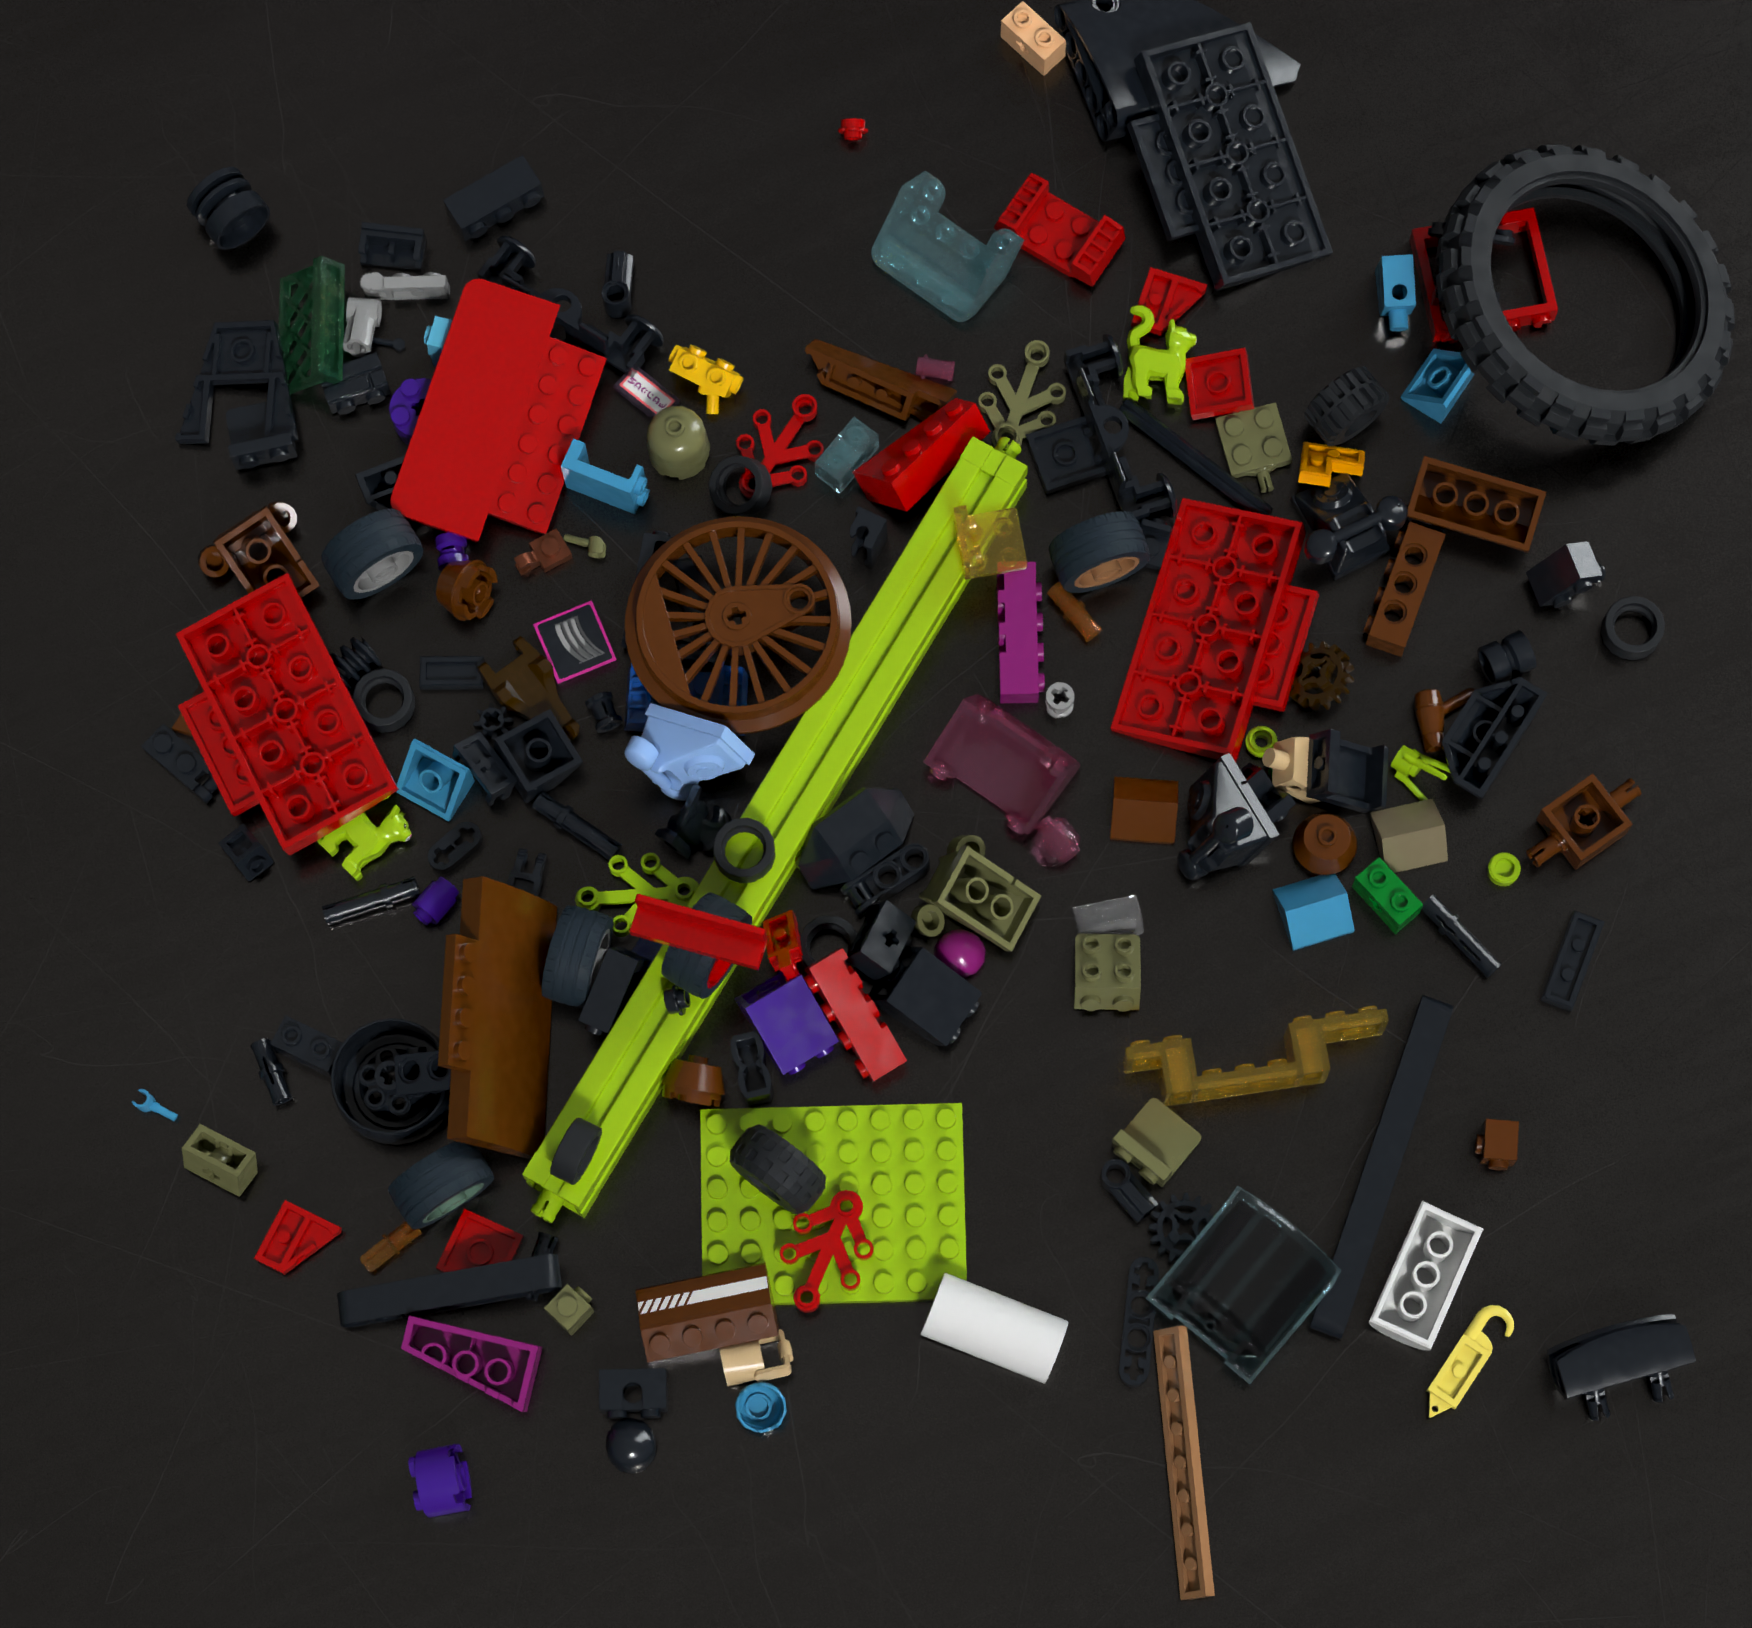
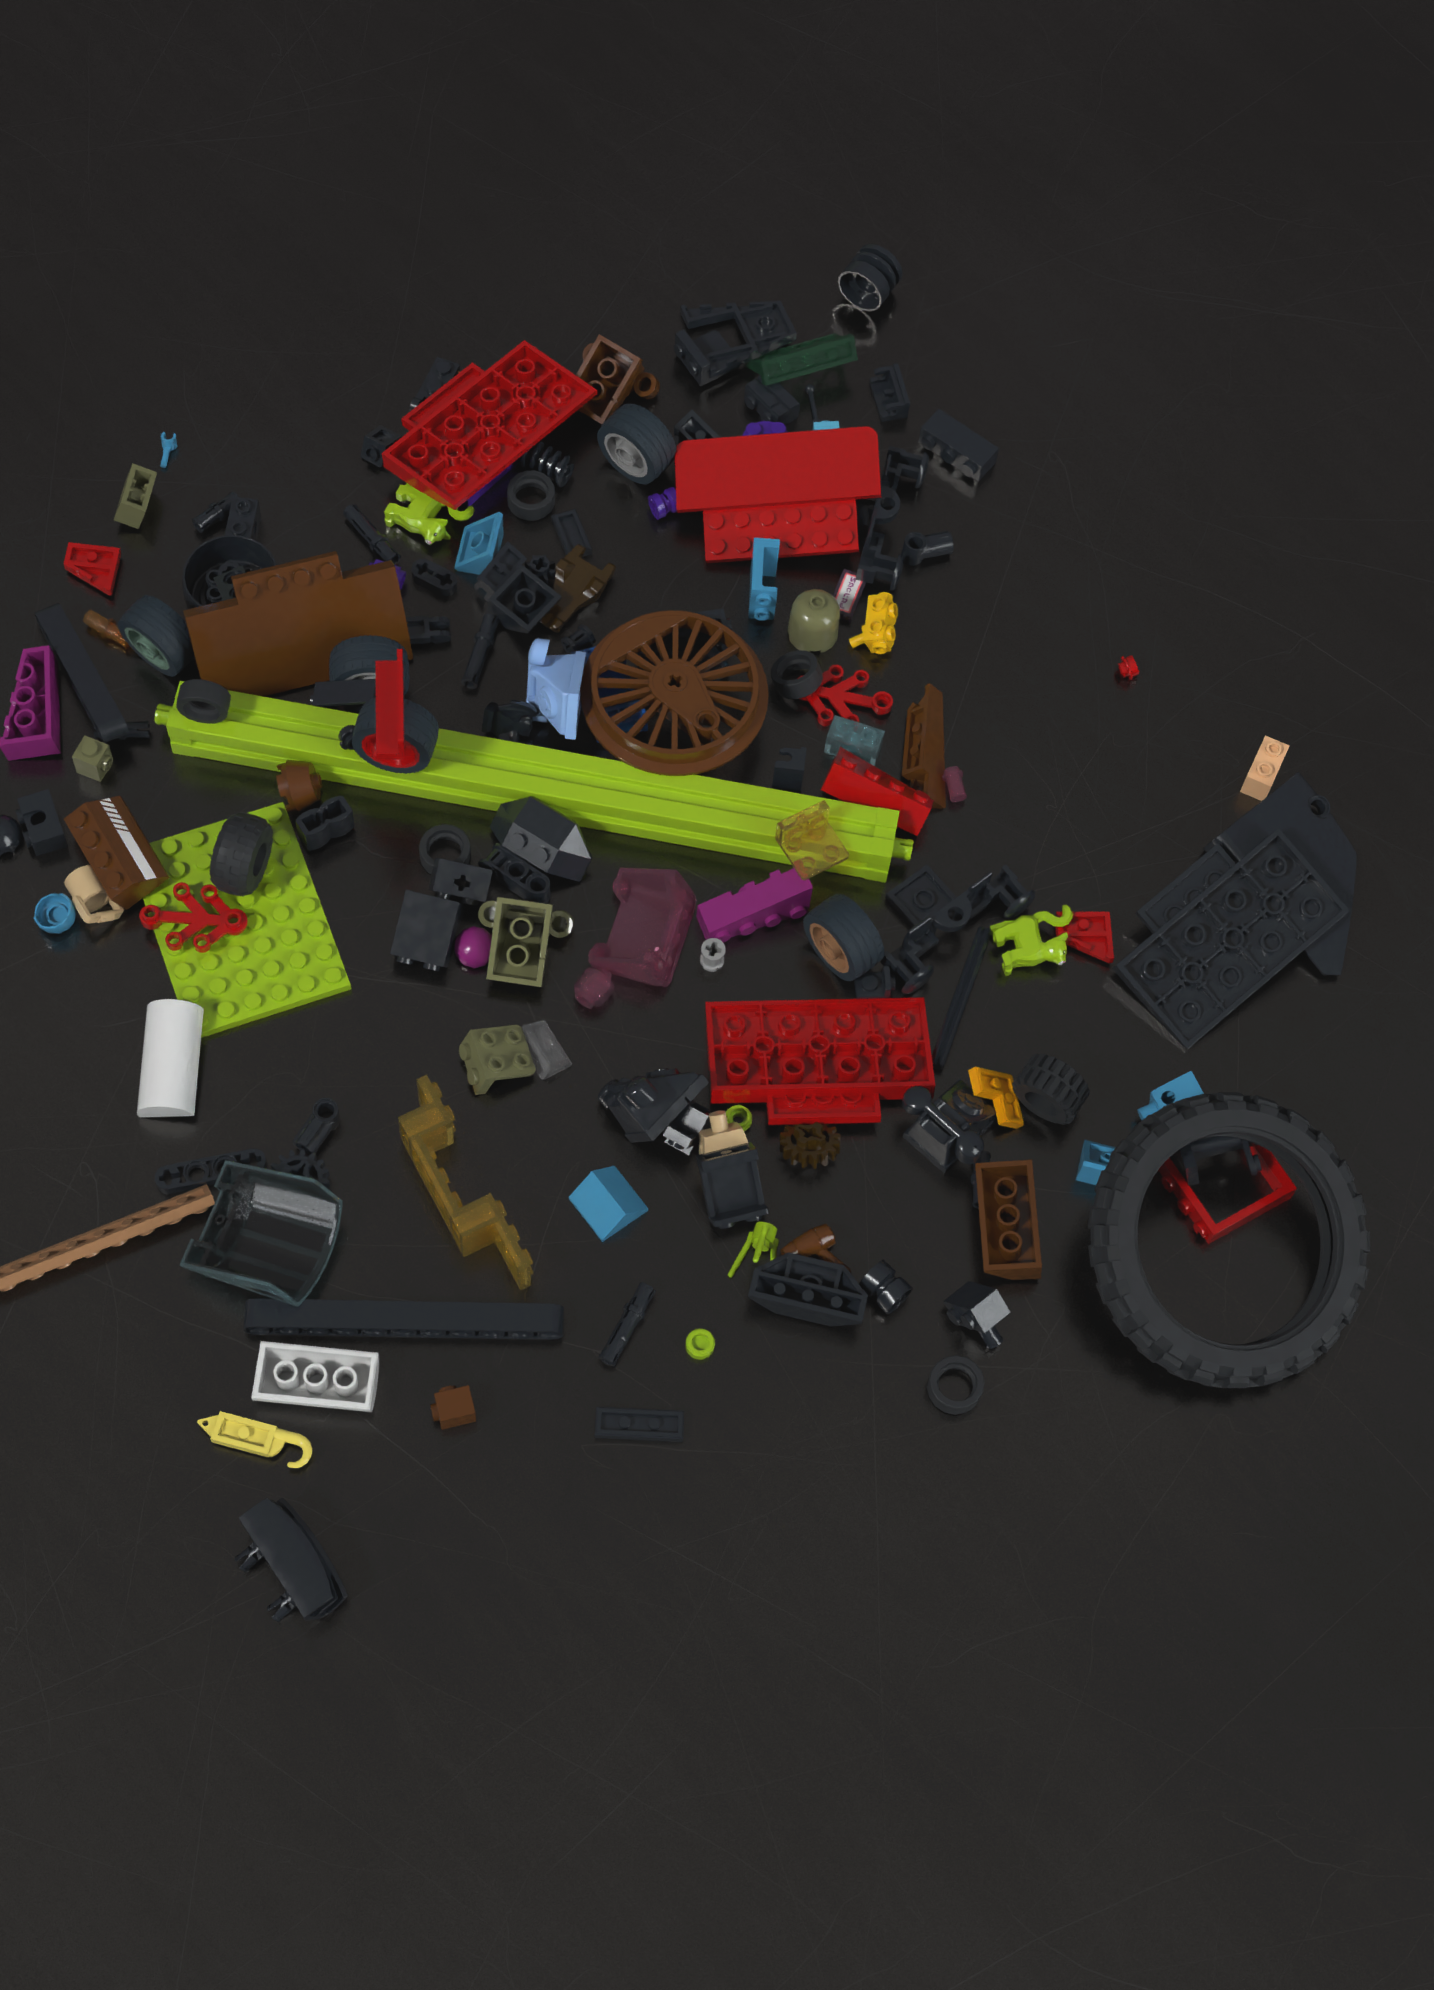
camera: 60 degrees right, 10 degrees down
light grey piece [343,297,382,357] -> none
light grey hinge [360,272,450,300] -> none
reddish brown cone [436,560,498,621] -> none
red tile [436,1208,525,1273] -> none
copper plate [514,528,572,576] -> none
slope [533,600,617,684] -> none
olive hand [563,534,606,559] -> none
lime plant [575,853,699,937] -> none
black tyre [713,818,776,883] -> none
dark purple slope [734,971,839,1075] -> none
red hinge [762,910,803,982] -> none
red wedge [803,948,907,1081] -> none
clear light blue windscreen [871,170,1024,322] -> none
olive plant [978,340,1066,448] -> none
red plate [994,173,1126,287] -> none
clear orange pin [1046,582,1102,642] -> none
reddish brown slope [1110,776,1179,845] -> none
olive bracket [1111,1098,1201,1187] -> none
red tile [1185,347,1255,420] -> none
olive plate [1215,402,1292,493] -> none
reddish brown cone [1293,813,1357,875] -> none
green brick [1352,857,1423,934] -> none
reddish brown brick [1363,522,1446,657] -> none
dark tan slope [1369,799,1448,873] -> none
reddish brown brick [1526,773,1642,870] -> none

